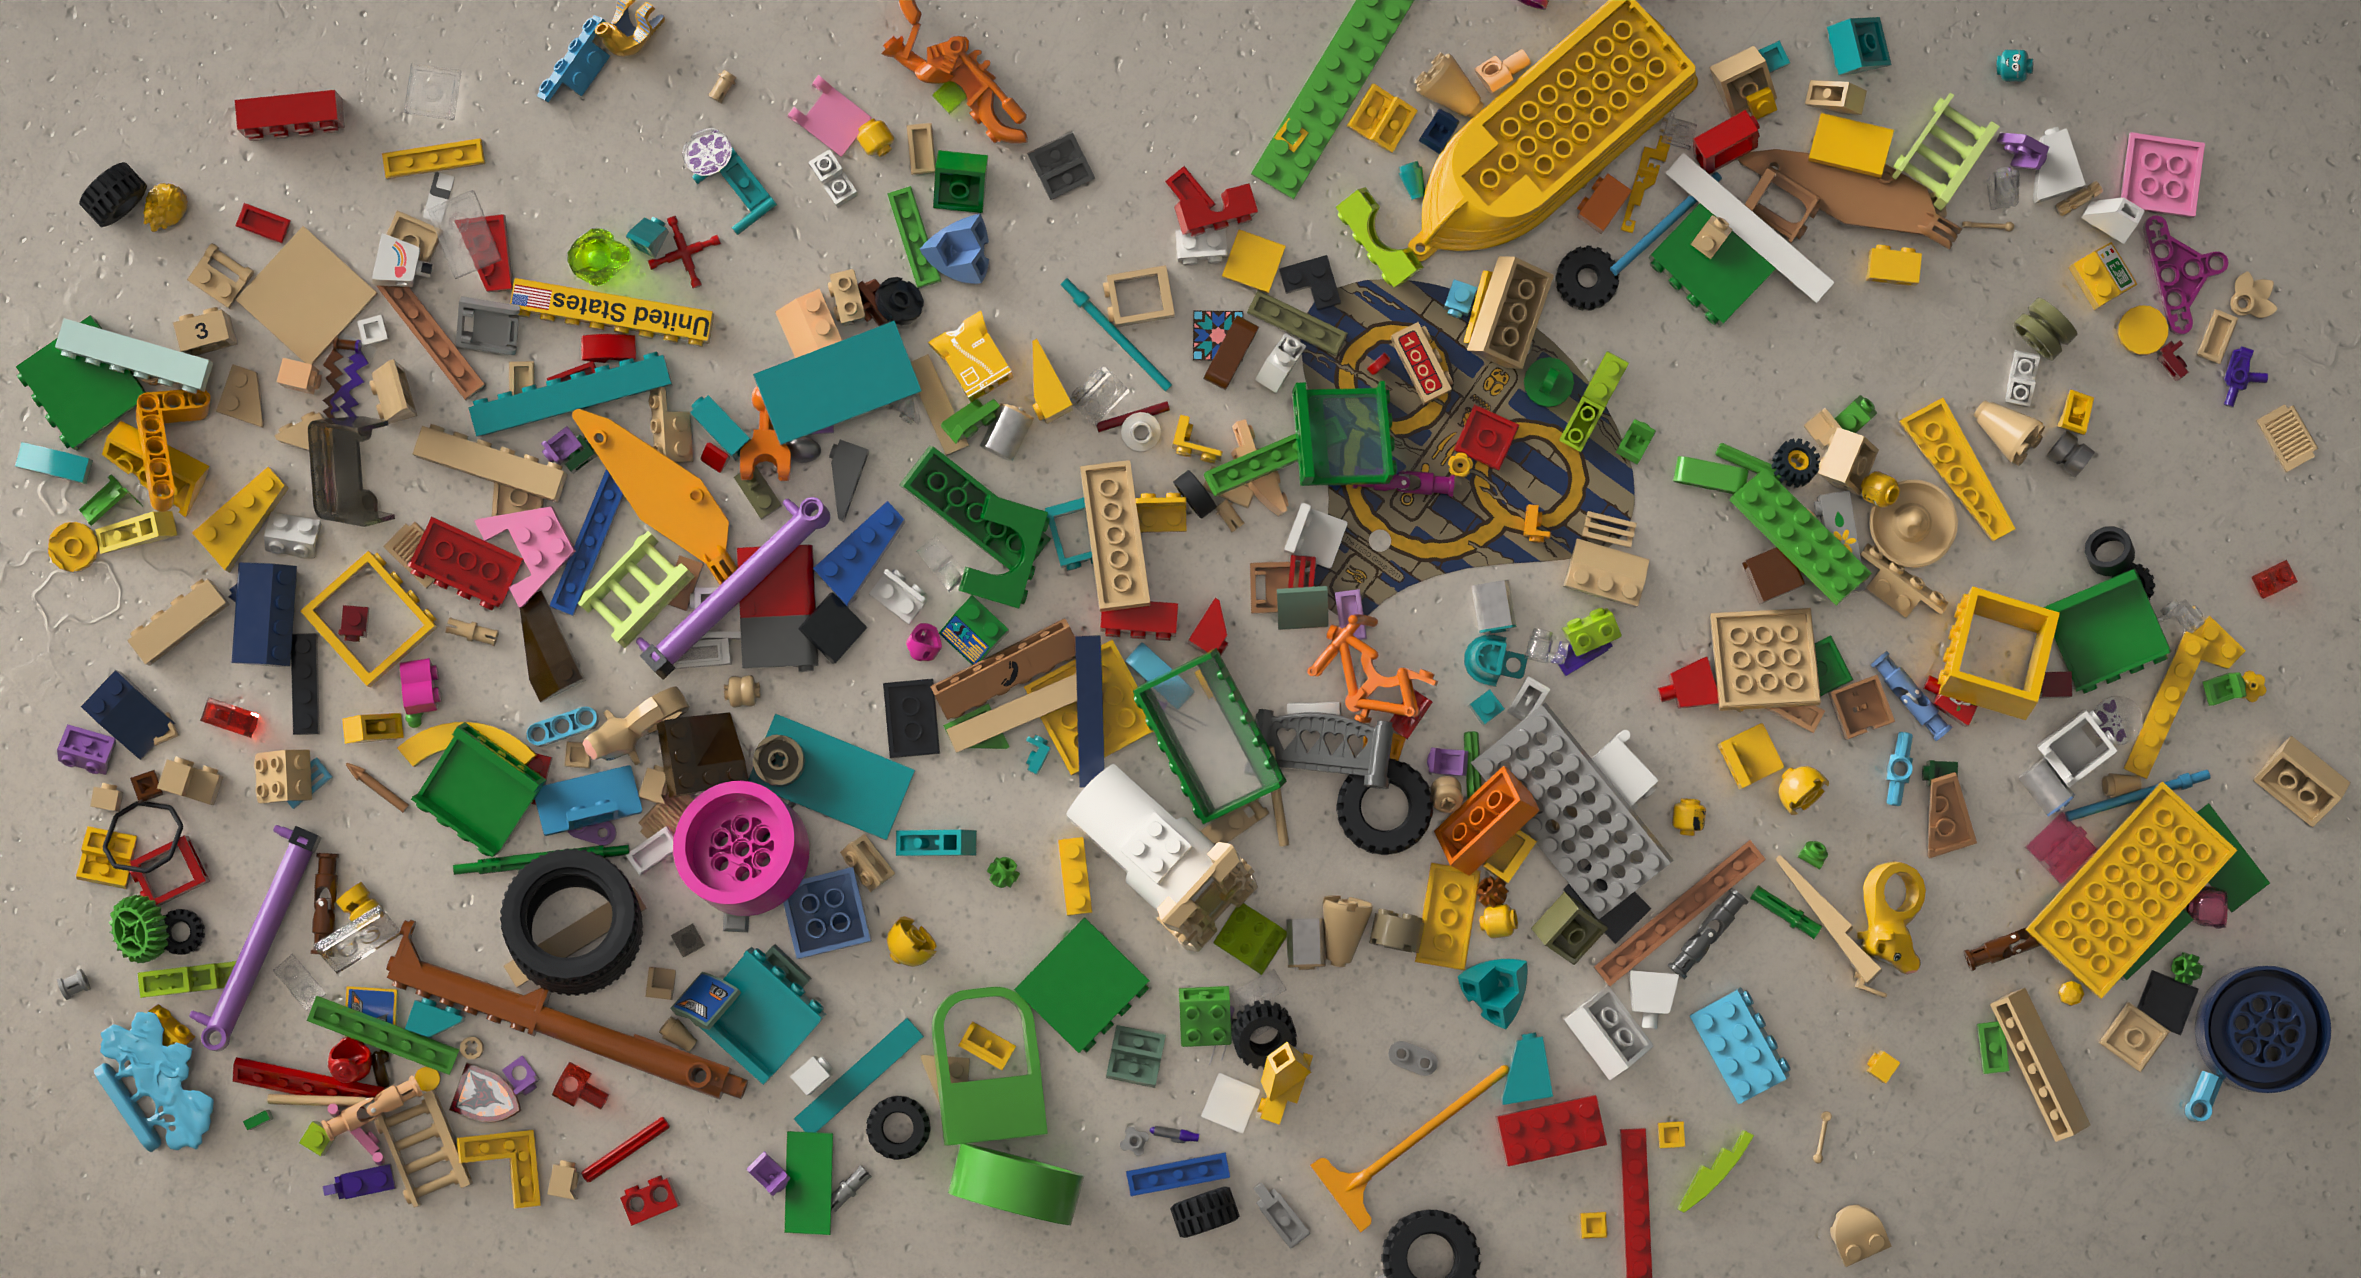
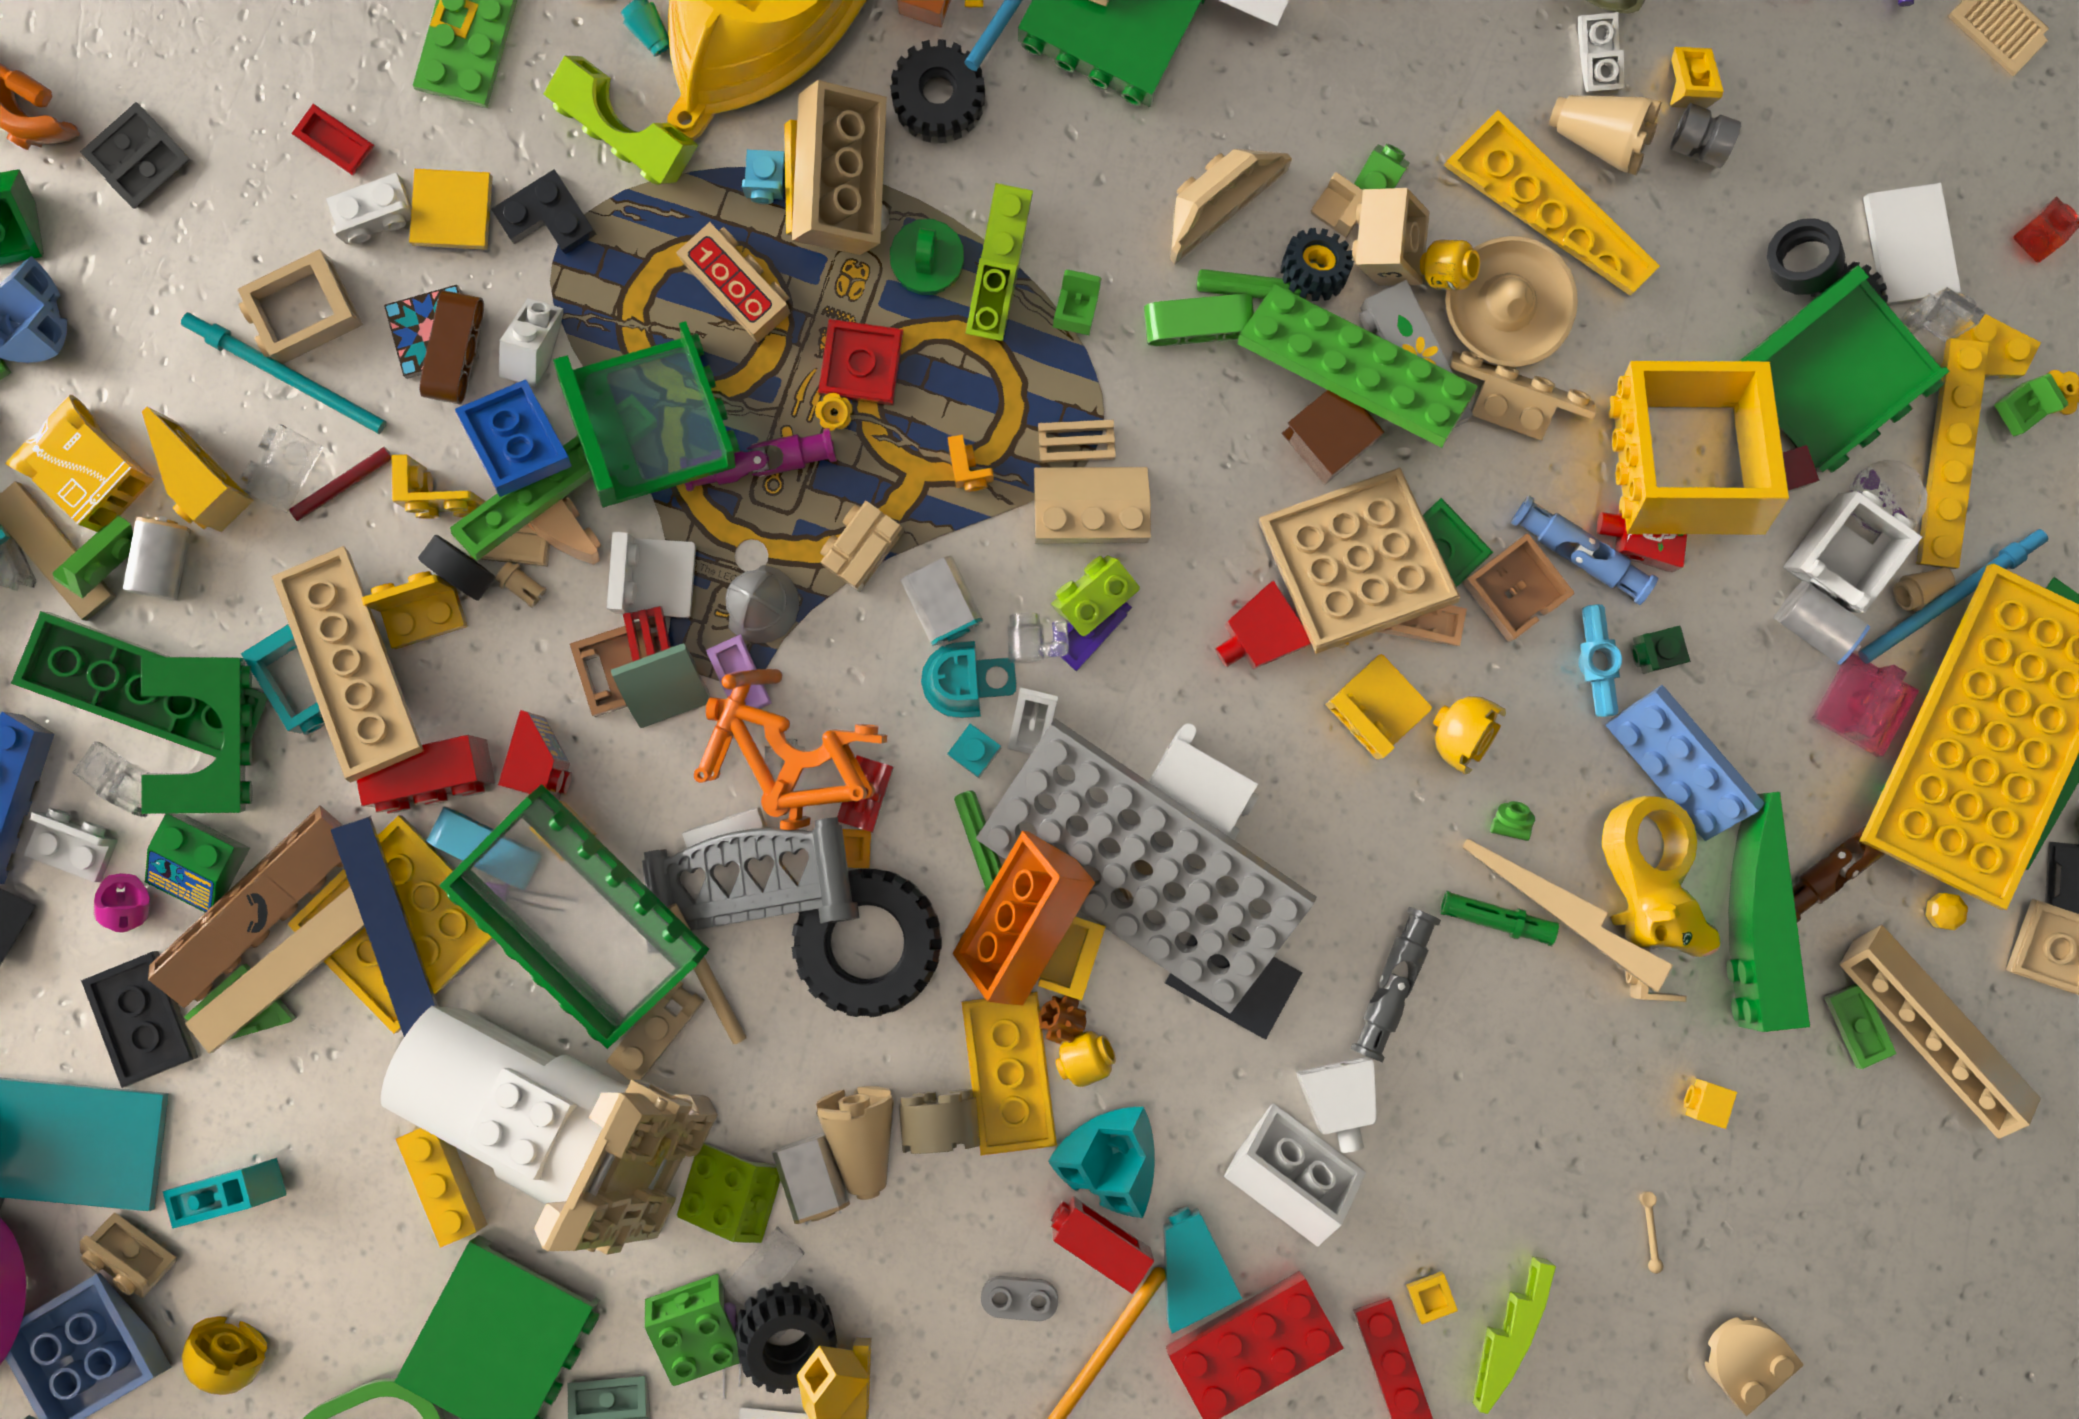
camera: 15 degrees left, 0 degrees up
bright green gear [987,857,1020,888] -> none
teal bracket [1026,734,1051,775] -> none
white piece [1121,412,1161,451] -> none
red arch [1174,183,1258,237] -> none
olive tile [1247,290,1348,357] -> none
red tile [1367,352,1391,375] -> none
medium lavender bracket [1427,747,1469,776] -> none
tan piece [1430,776,1463,813] -> none
olive slope [1531,891,1608,965] -> none
nougat plate [1594,840,1766,987] -> none
yellow head [1672,798,1706,836] -> none
medium azure bracket [1690,987,1791,1105] -> none
medium nougat wing [1927,772,1977,858] -> none
none -> blue plate [455,379,572,497]
none -> light grey helmet [725,565,799,643]
none -> tan brick [820,500,904,592]
none -> red window [1050,1196,1154,1294]
none -> tan wedge [1170,149,1292,264]
none -> medium blue plate [1605,685,1765,841]
none -> green slope [1726,792,1810,1032]
none -> white tile [1863,183,1961,305]

